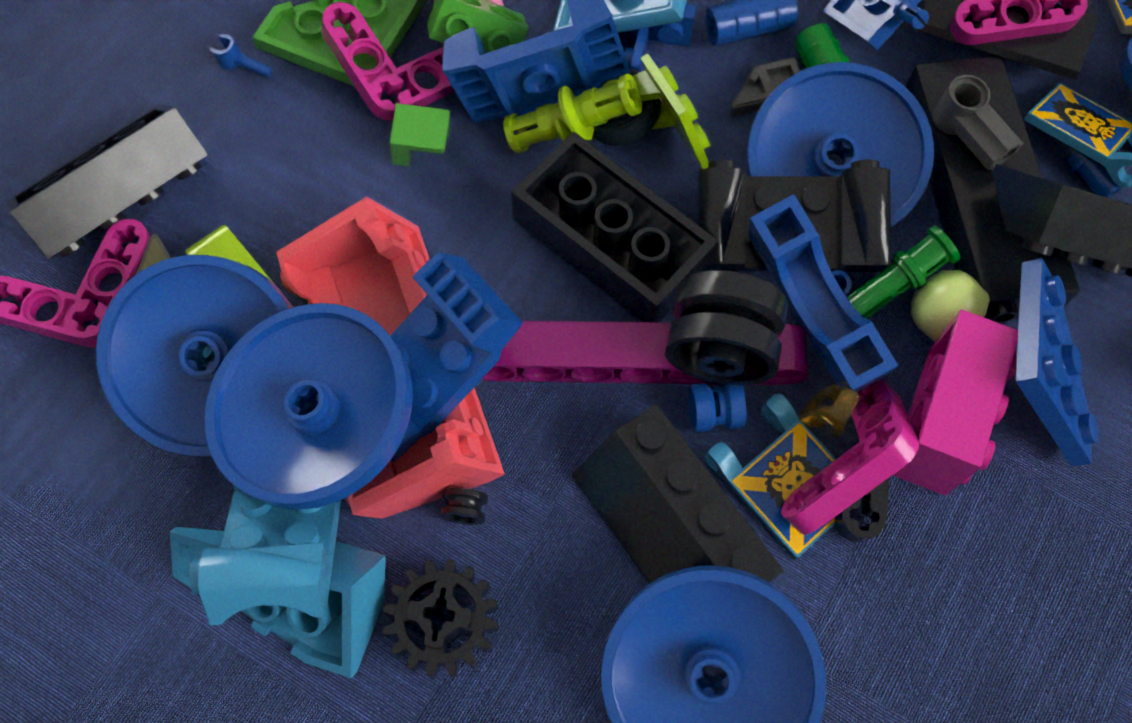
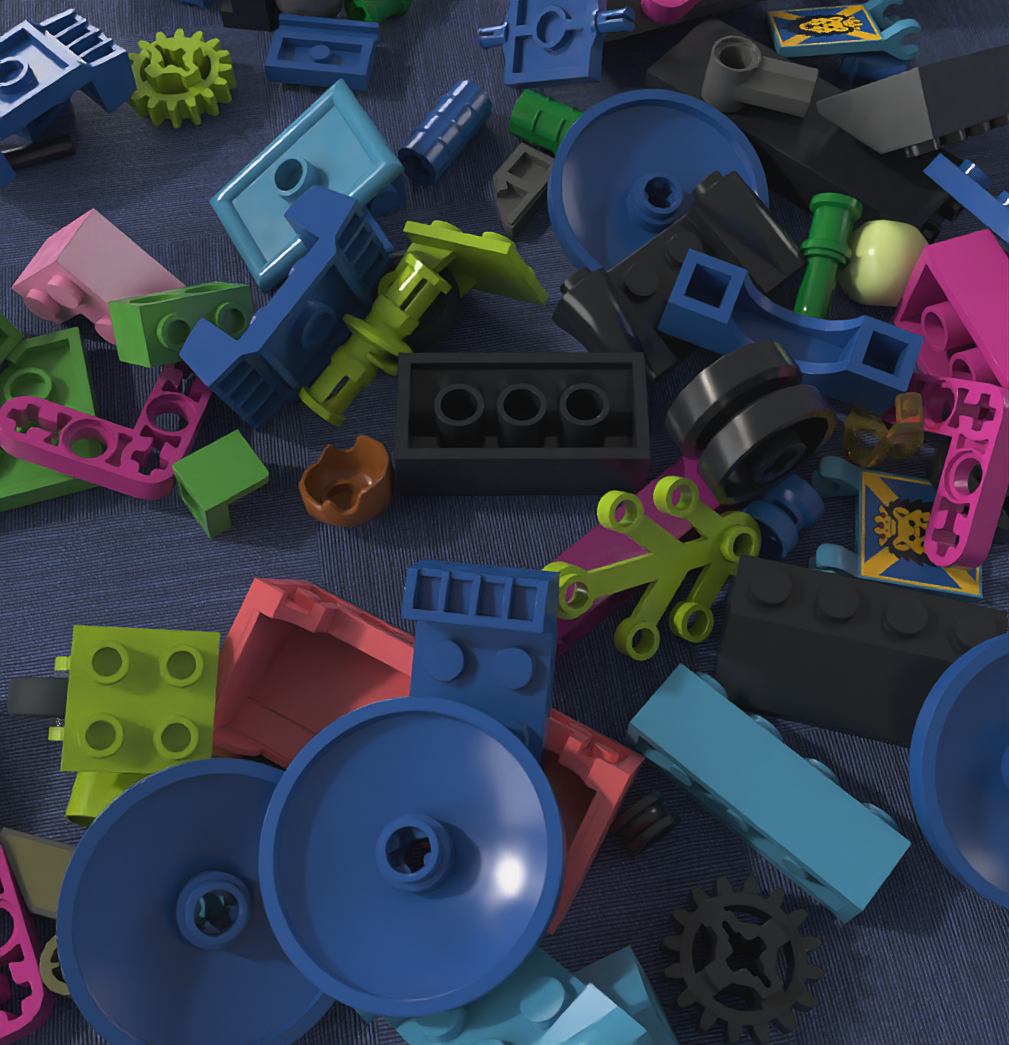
camera: 40 degrees left, 5 degrees down
none -> lime plate [7,625,220,774]
none -> dark orange hair [298,435,395,527]
none -> lime plant [542,475,762,661]
none -> dark azure brick [624,663,912,924]

